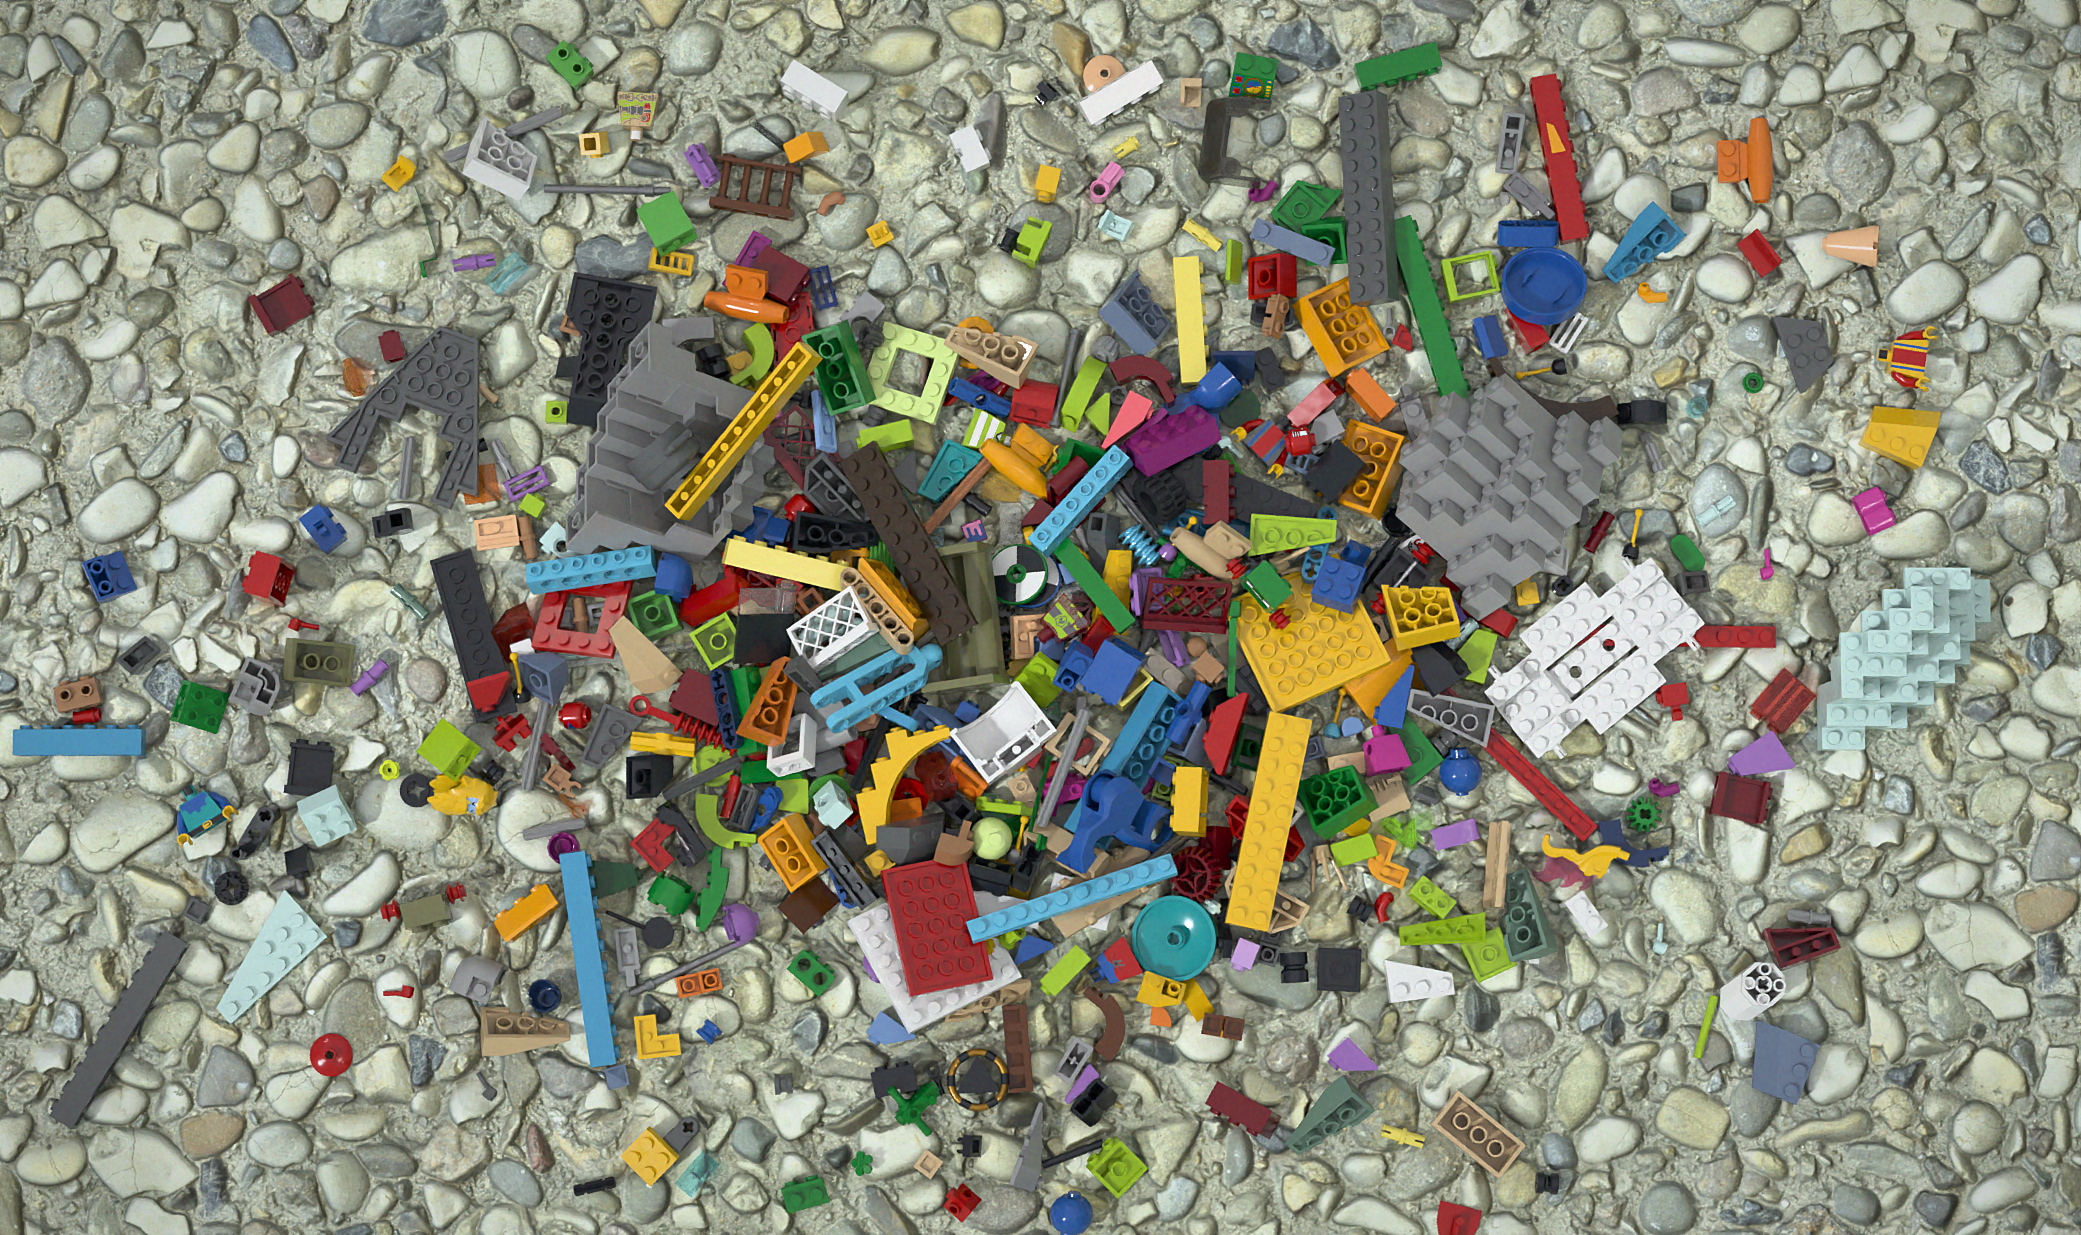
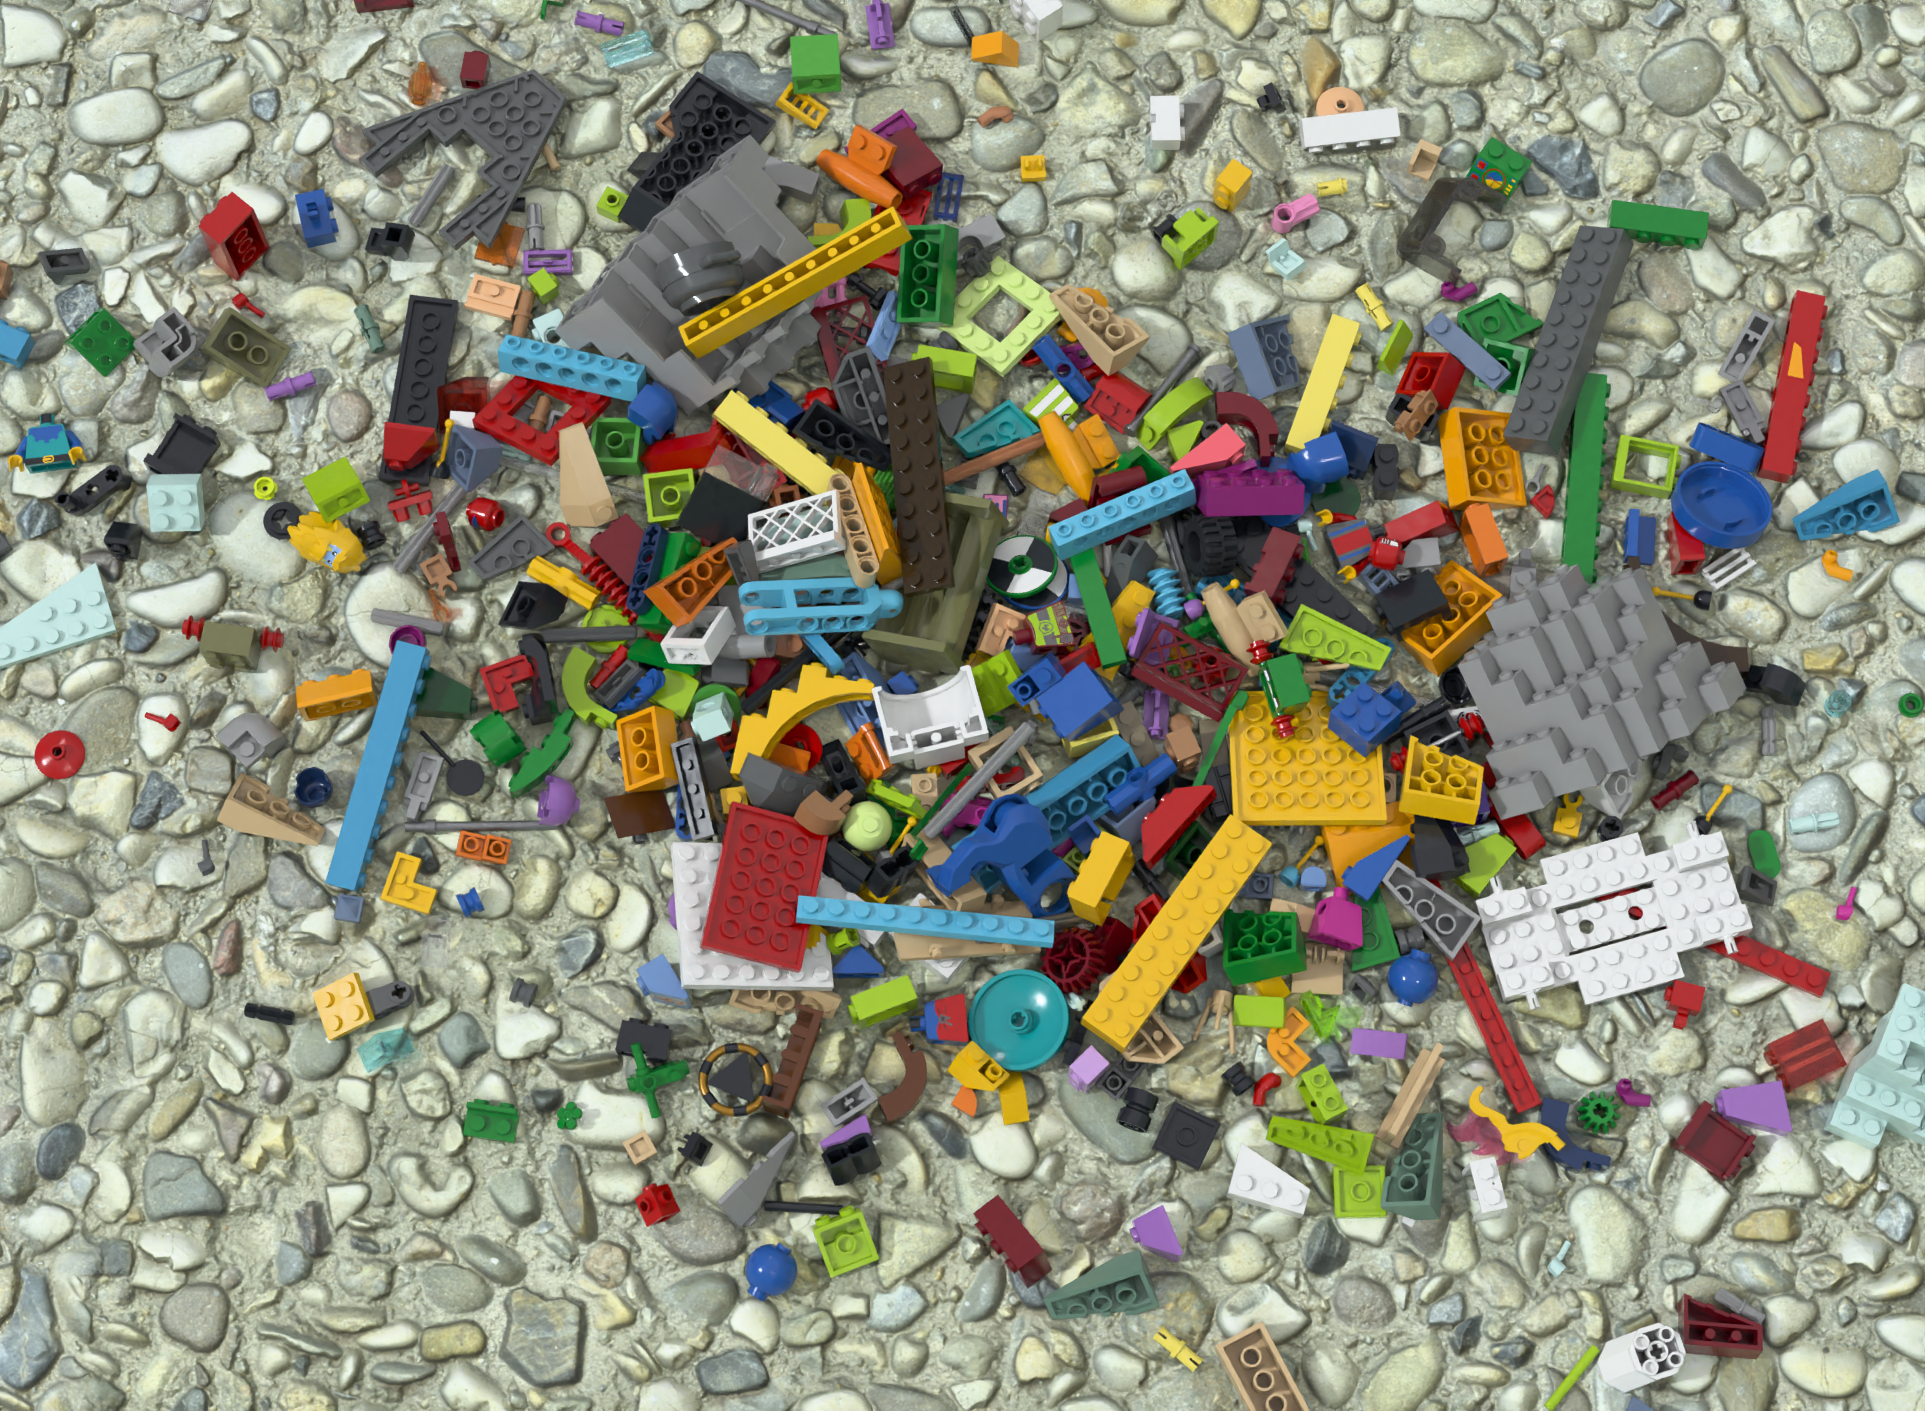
camera: 25 degrees right, 10 degrees down
blue brick [82,550,137,604] -> none
black gear [214,871,249,905] -> none
black wheel [696,343,731,378] -> none
reddish brown fence [709,153,802,222] -> none
green brick [787,949,836,997] -> none
clear red brick [914,750,959,802] -> none
black hand [927,1065,945,1095] -> none
reddish brown hips [1201,1012,1245,1041] -> none

